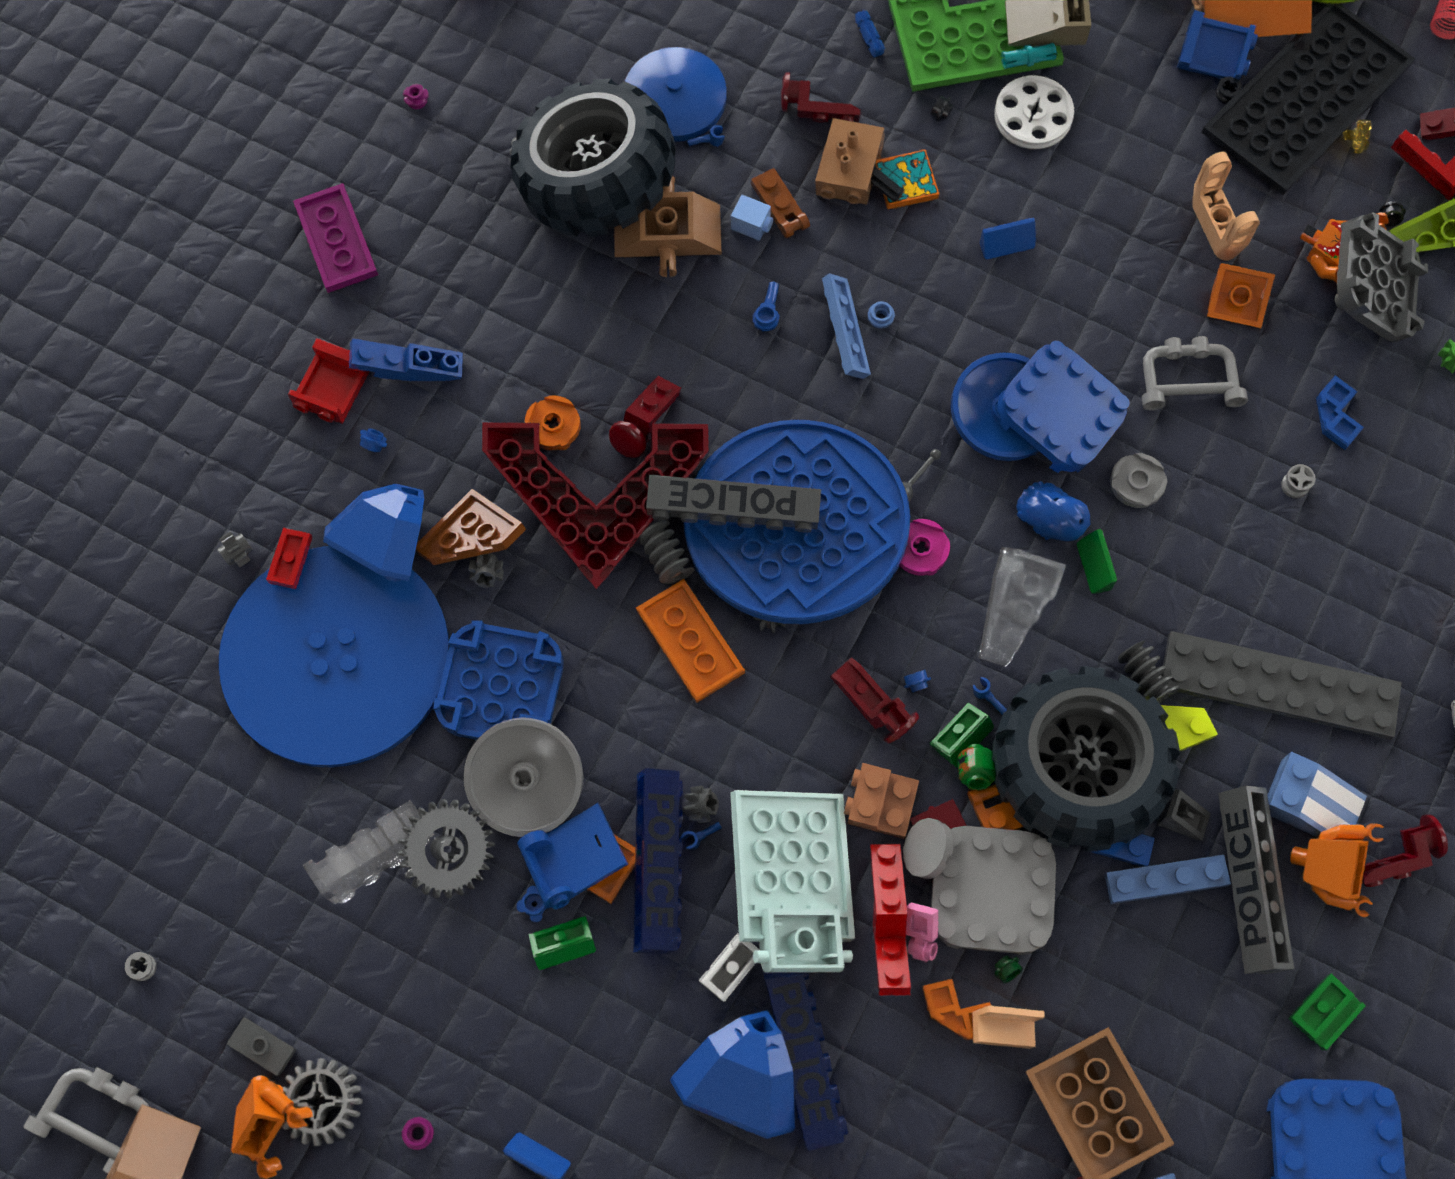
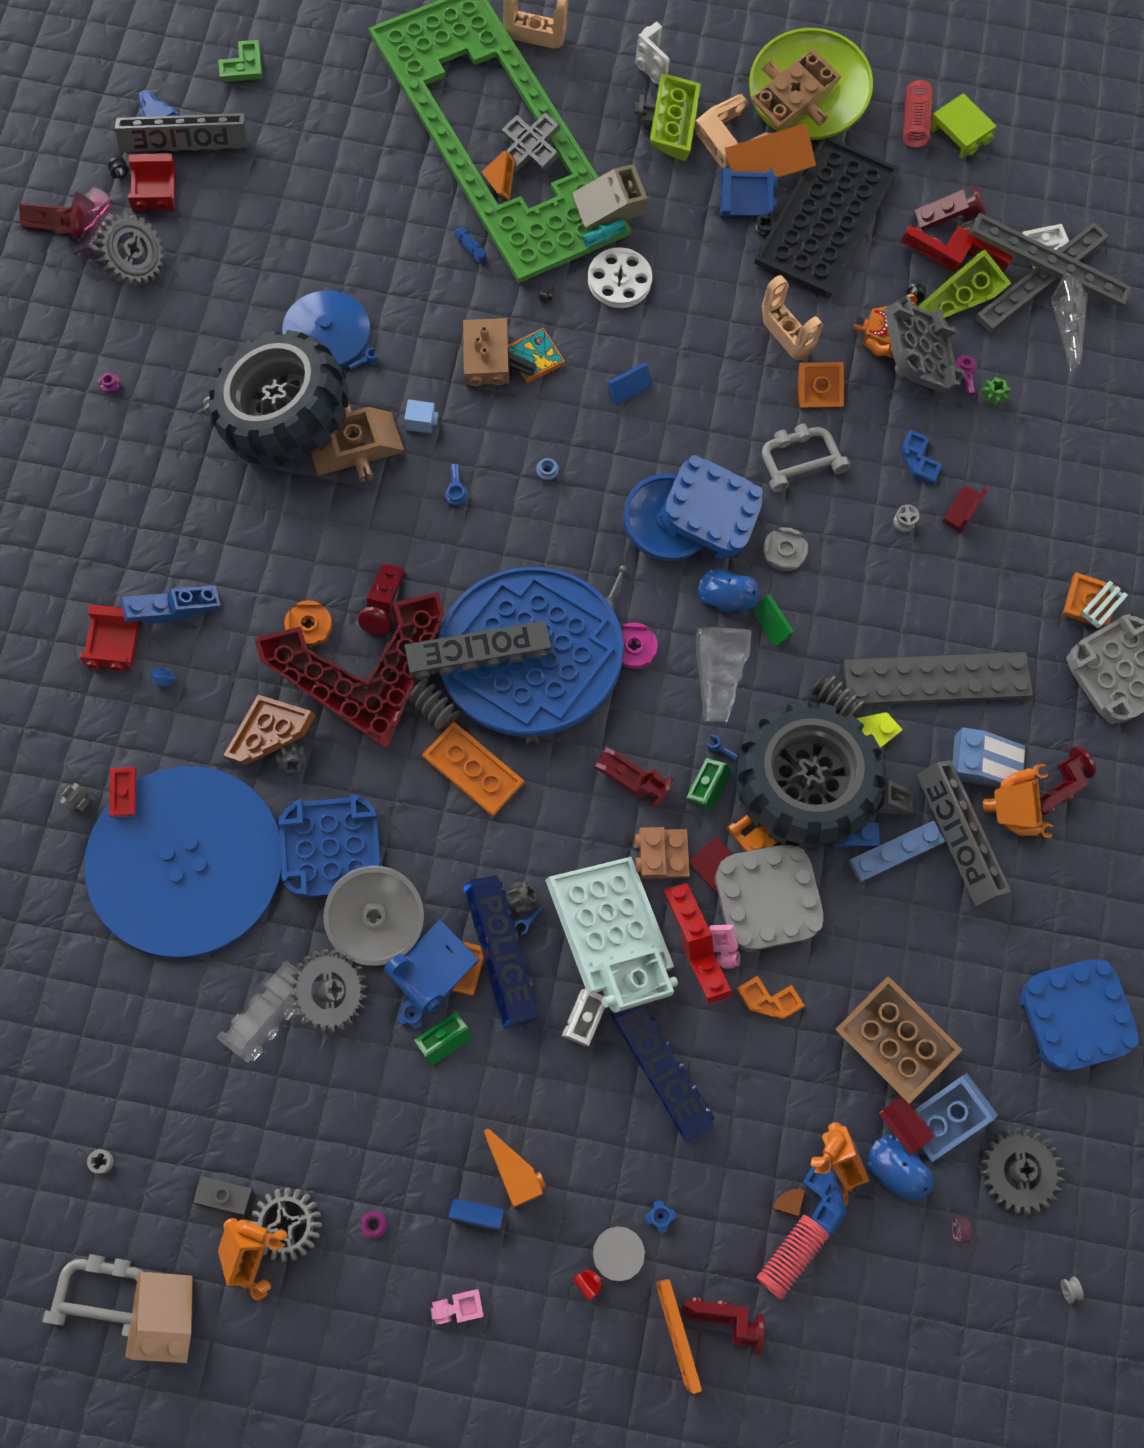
camera: 25 degrees left, 0 degrees up
magenta plate [293,183,378,293] -> none
blue brick [323,484,424,582] -> none
blue brick [670,1011,795,1139] -> none
dark orange plate [751,168,810,238] -> none
dark red piece [781,72,861,123] -> none
medium blue plate [822,273,871,379] -> none
blue plate [903,670,931,692] -> none
light grey tile [903,818,953,879] -> none
green head [957,744,997,790] -> none
light nougat panel [973,1006,1045,1049] -> none
dark green plate [994,956,1023,984] -> none
green plate [1288,973,1366,1051] -> none
clear yellow plant [1344,120,1372,154] -> none
none -> orange slope [484,1129,546,1208]
none -> dark red panel [942,485,989,533]
none -> magenta plate [955,355,976,396]

